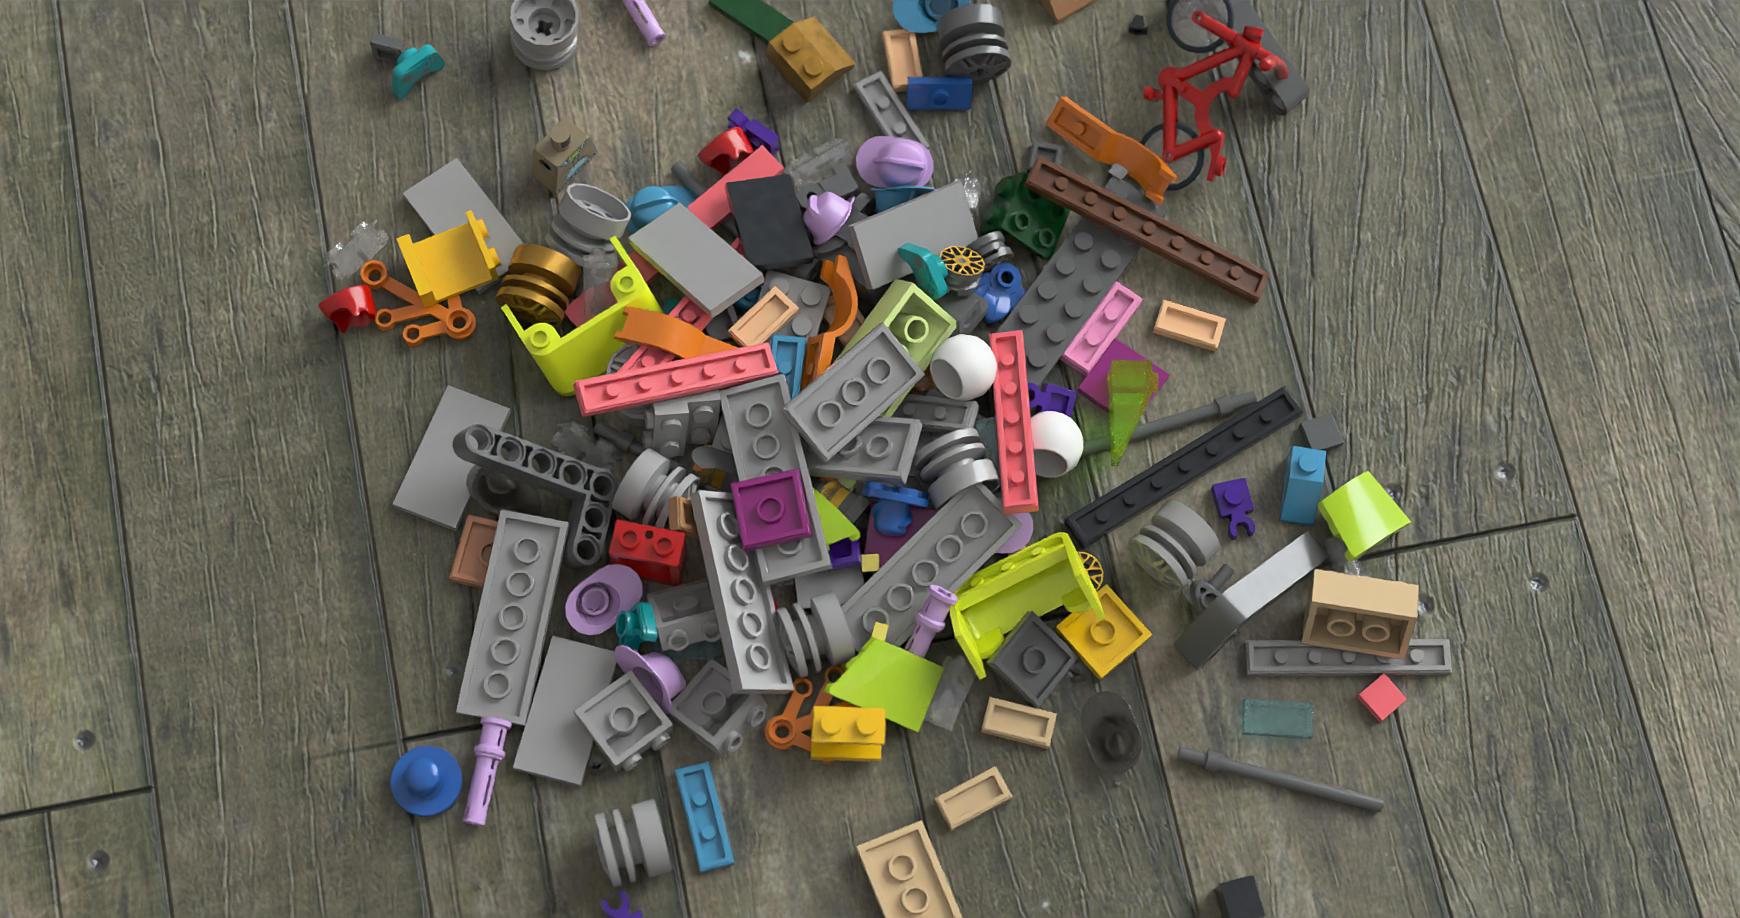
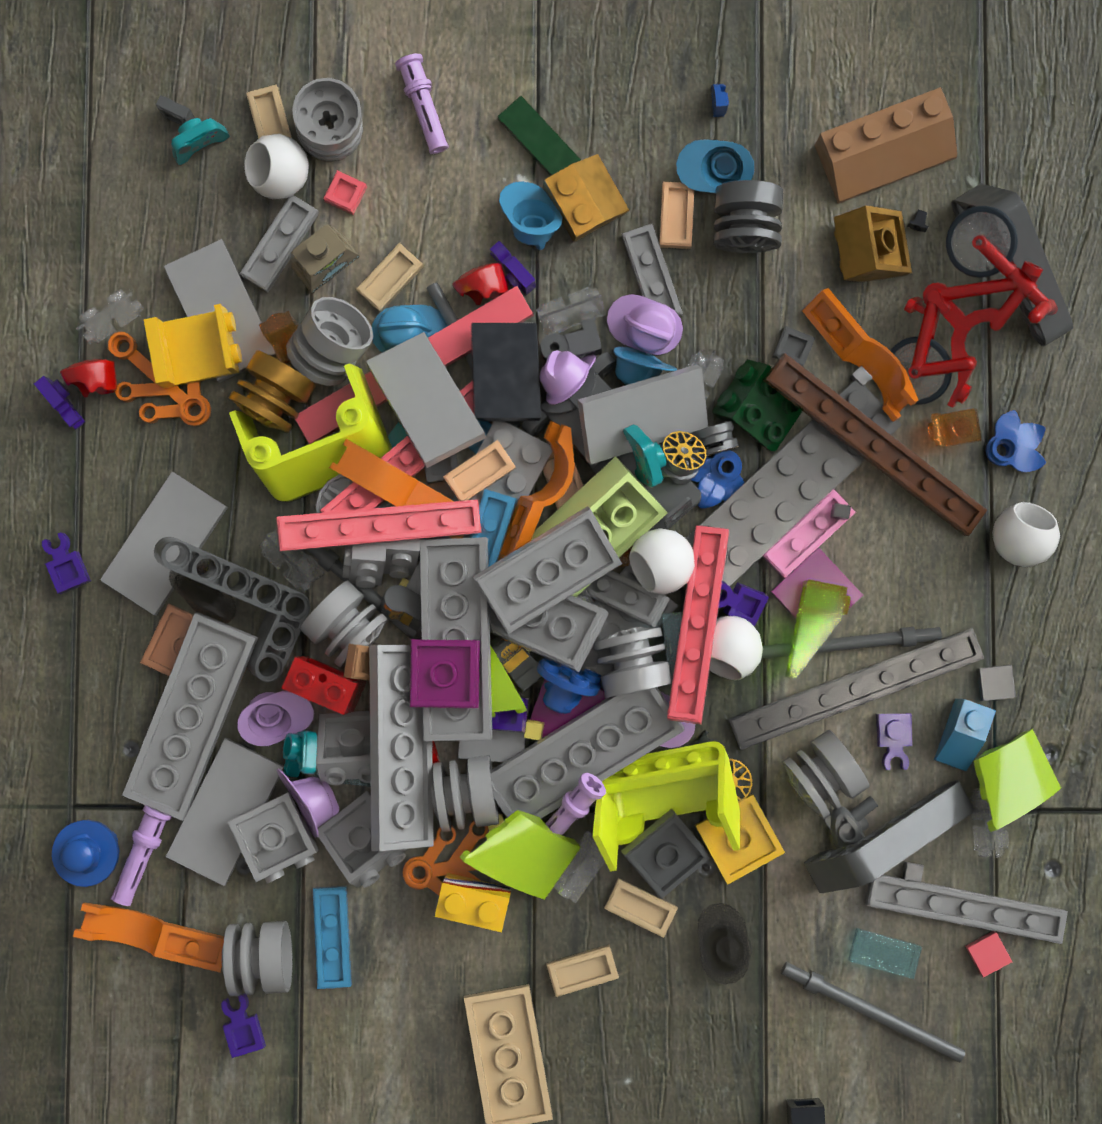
camera: 20 degrees right, 15 degrees up
clear hinge [583,247,618,320] -> none
light yellow piece [871,622,889,642] -> none
blue plate [906,77,973,110] -> none
light nougat tile [1153,300,1226,352] -> none
tan brick [1301,569,1419,659] -> none
none -> dark purple plate [34,376,86,430]
none -> dark purple plate [42,532,91,594]
none -> orange piece [73,903,224,973]
none -> light grey tile [240,195,319,293]
none -> white helmet [245,134,308,199]
none -> tan tile [246,84,292,139]
none -> clear orange bracket [259,311,299,364]
none -> coral tile [323,170,367,215]
none -> tan tile [356,243,424,313]
none -> dark azure piece [499,181,563,250]
none -> black piece [830,503,851,520]
none -> pearl gold slope [833,205,912,282]
none -> flat silver piece [902,862,924,882]
none -> clear orange bracket [928,408,982,448]
none -> blue plate [986,410,1046,472]
none -> white helmet [992,502,1060,567]

